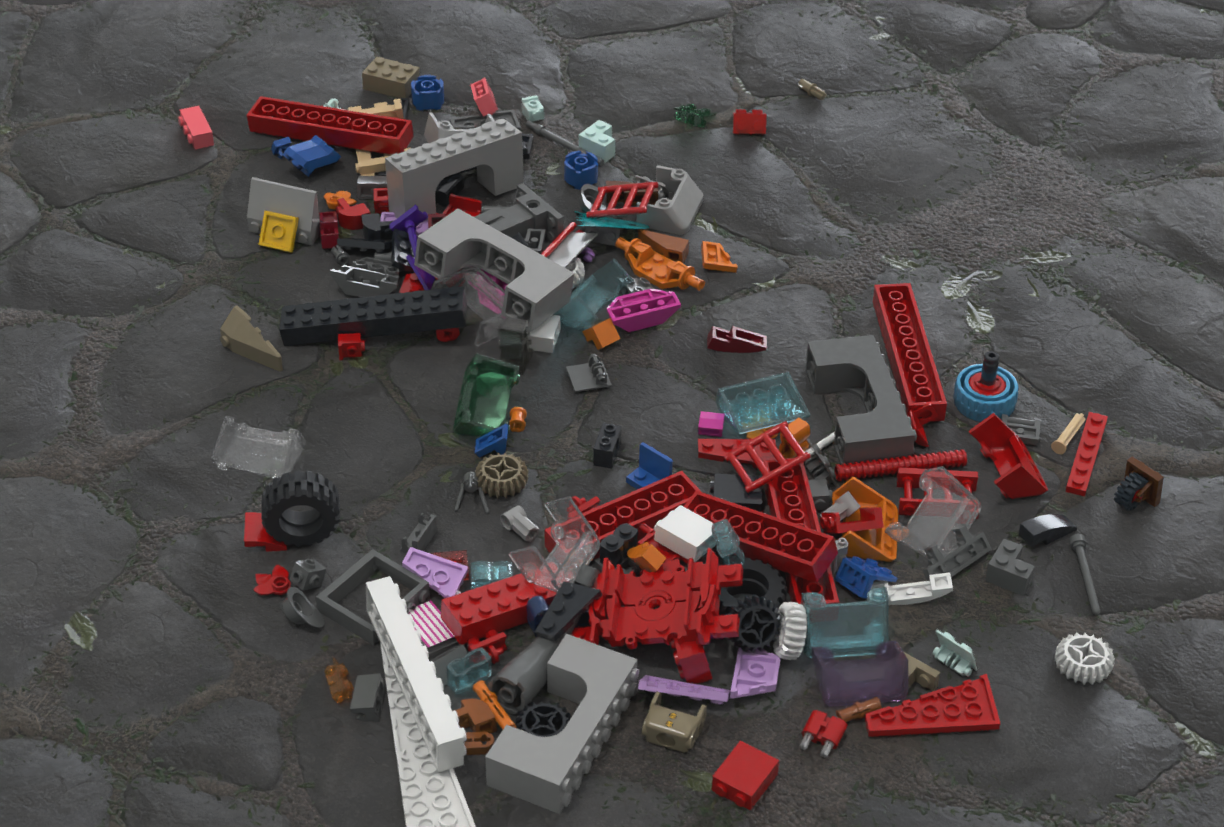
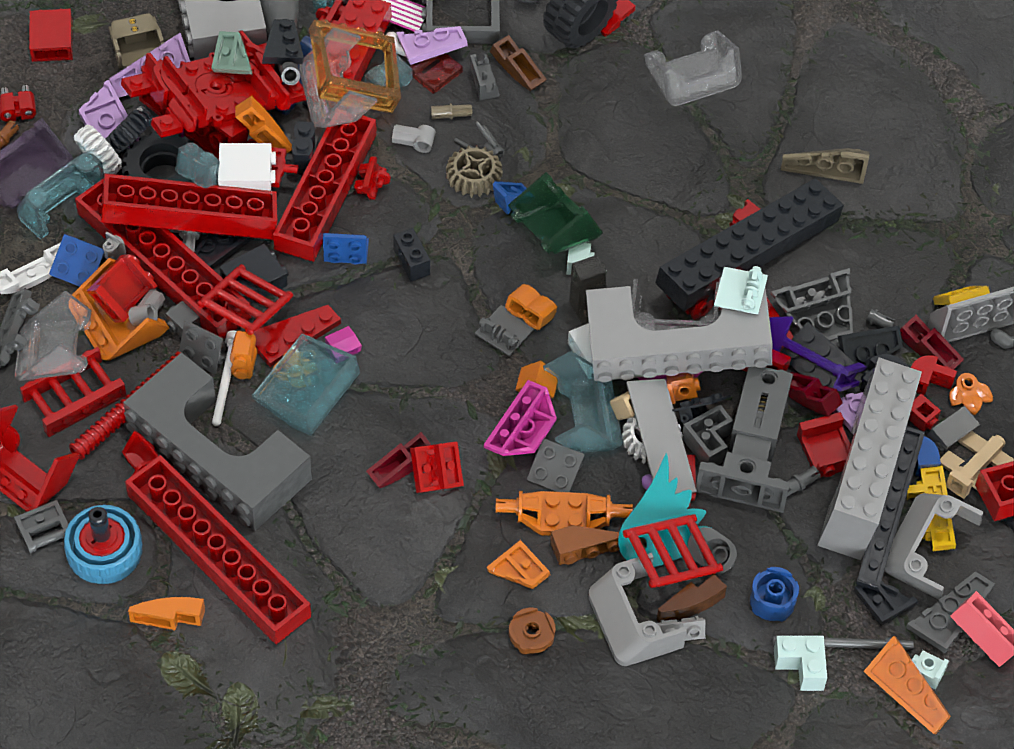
camera: 140 degrees right, 15 degrees up
orange bush [509,407,527,432] -> none
red bar [541,222,576,258] -> none
none -> orange slope [128,597,205,630]
none -> sand green wing [211,31,252,75]
none -> clear orange windscreen [309,19,401,113]
none -> red slope [410,441,464,493]
none -> dark tan axle [431,103,473,120]
none -> reddish brown slope [490,35,547,91]
none -> orange brick [505,284,557,330]
none -> dark orange plate [509,607,556,654]
none -> light aqua hinge [714,266,768,314]
none -> orange wing [863,636,951,734]

